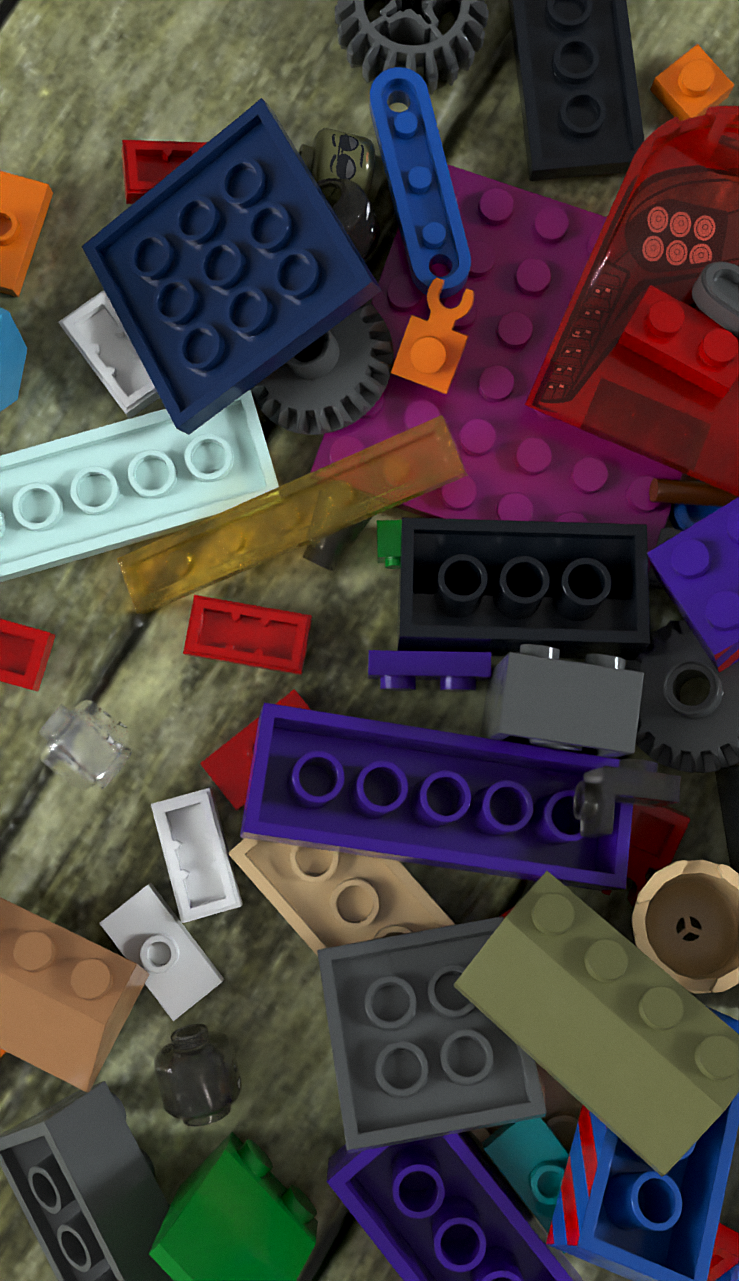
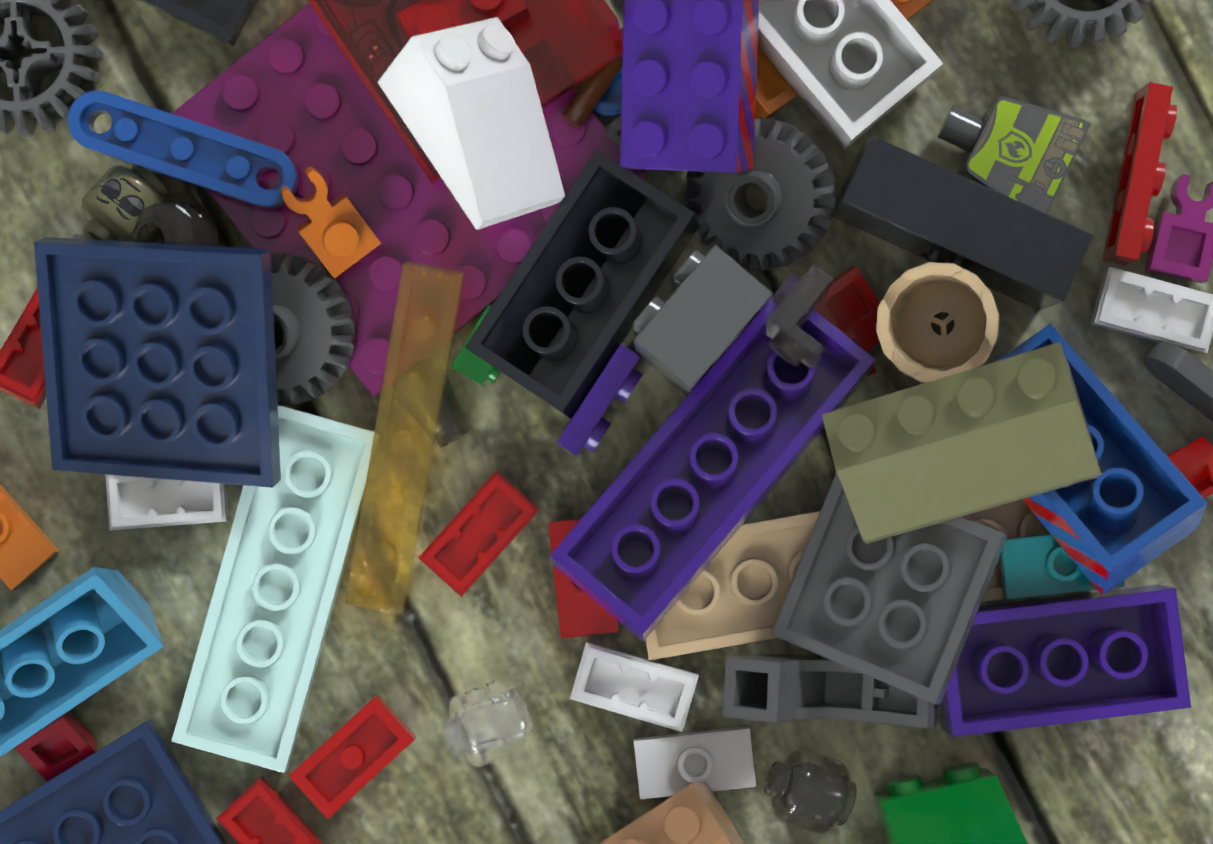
camera: 50 degrees left, 5 degrees up
none -> white slope [378,17,565,230]
none -> dark grey arch [723,654,937,728]

